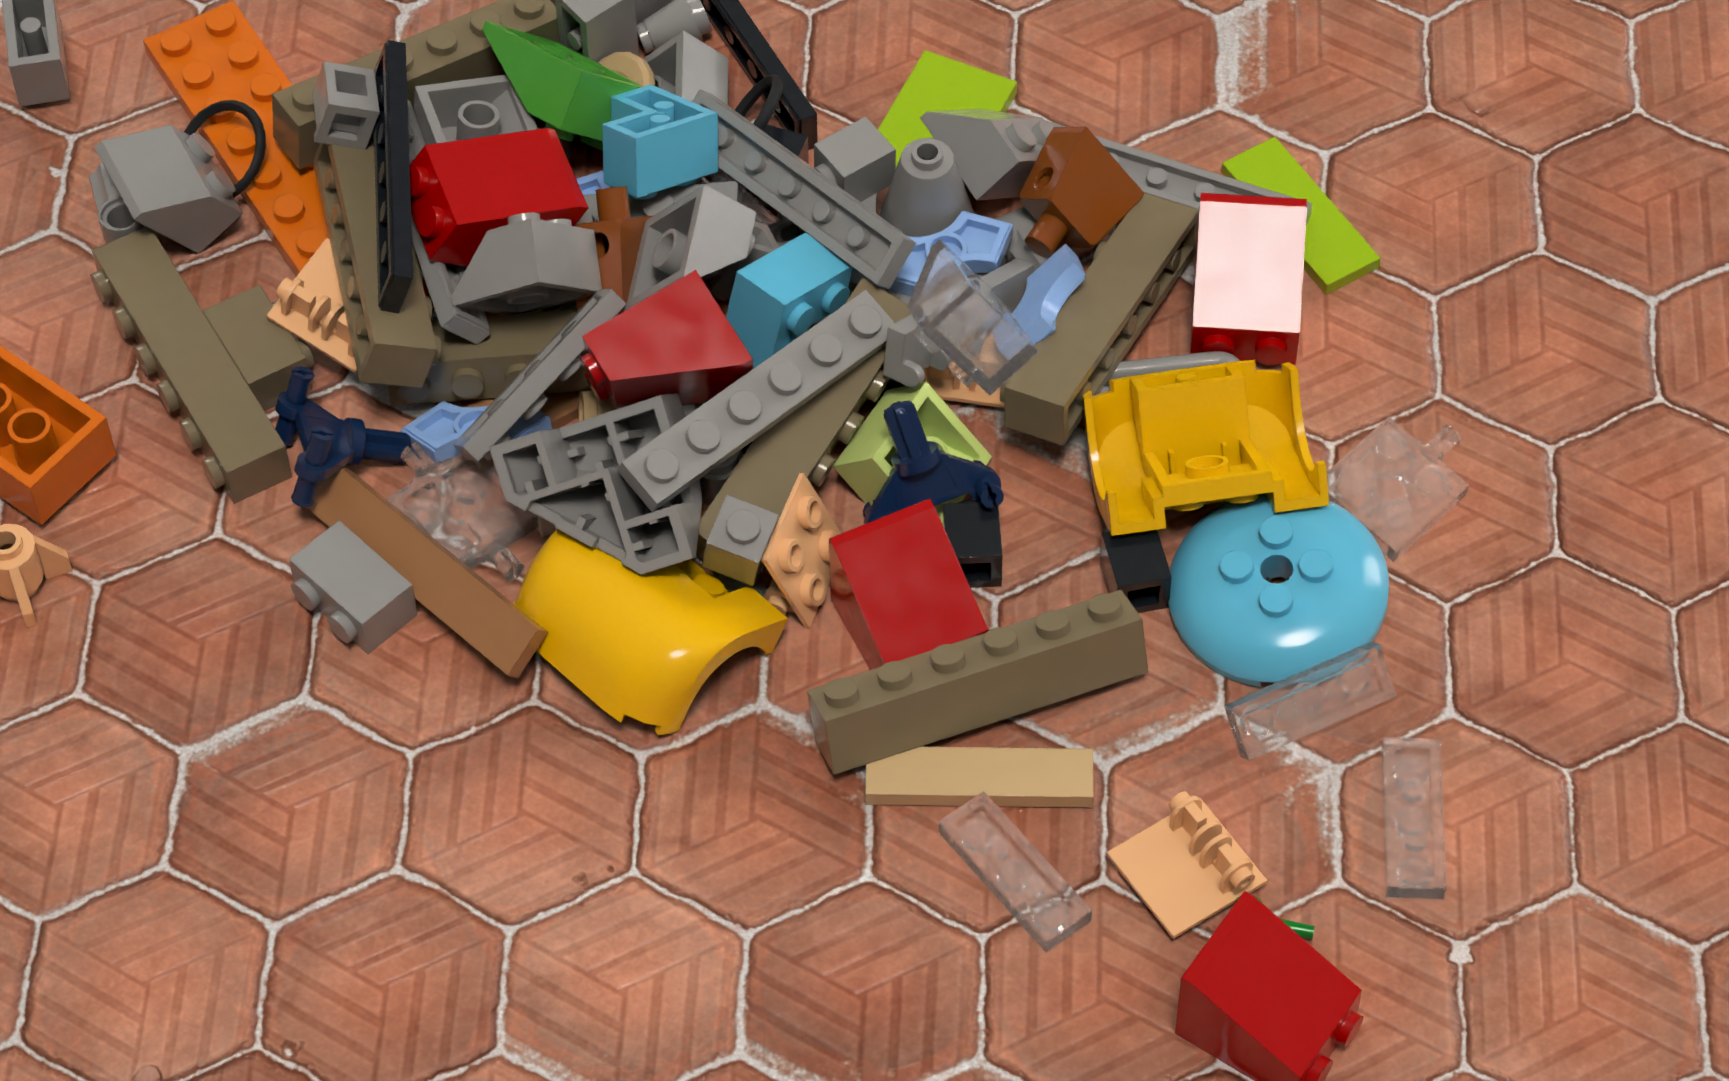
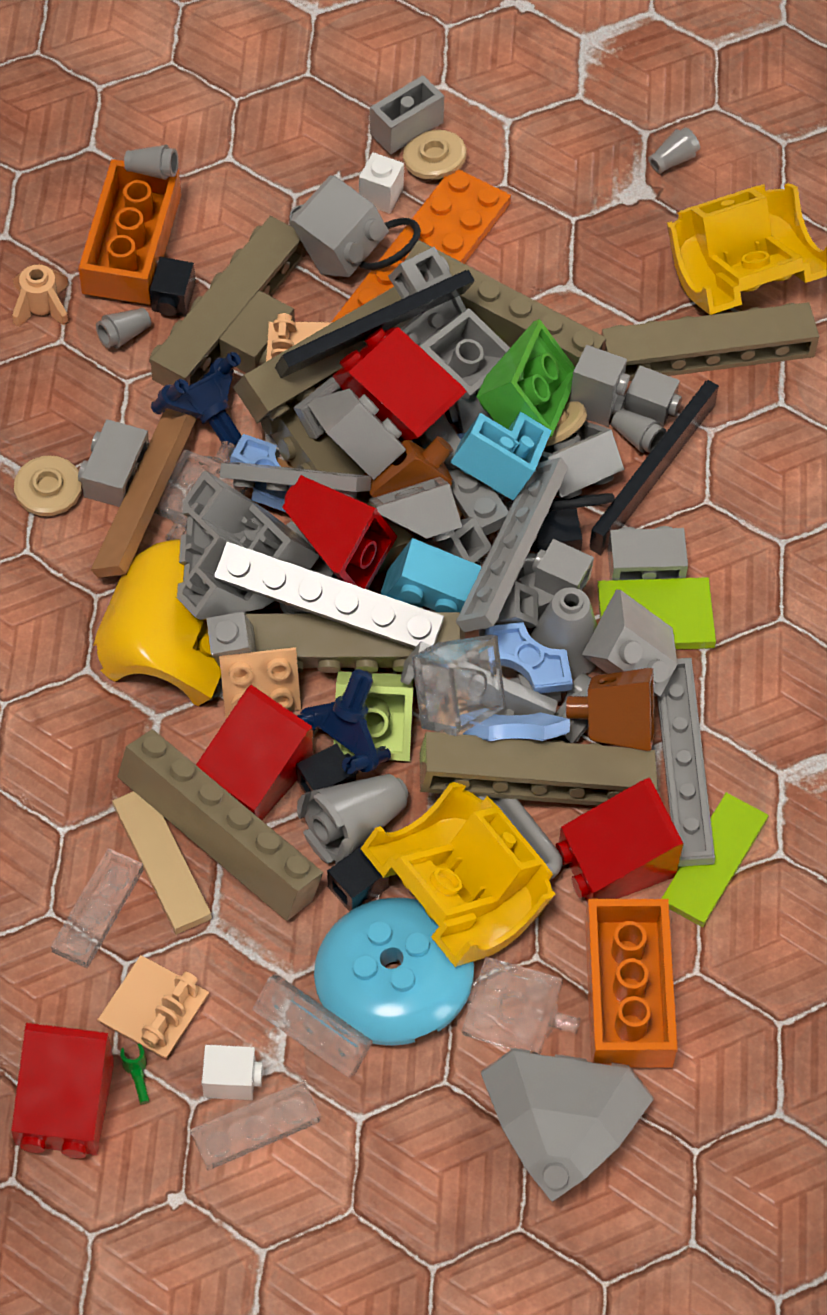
camera: 60 degrees right, 5 degrees up
none -> tan wheel [14,456,82,516]
none -> light grey cone [96,308,151,348]
none -> black brick [150,257,196,317]
none -> white brick [202,1045,263,1100]
none -> light grey cone [297,774,408,864]
none -> white brick [359,152,404,214]
none -> tan wheel [403,130,467,179]
none -> light grey brick [481,1048,653,1202]
none -> orange brick [585,899,678,1068]
none -> light grey brick [607,526,688,580]

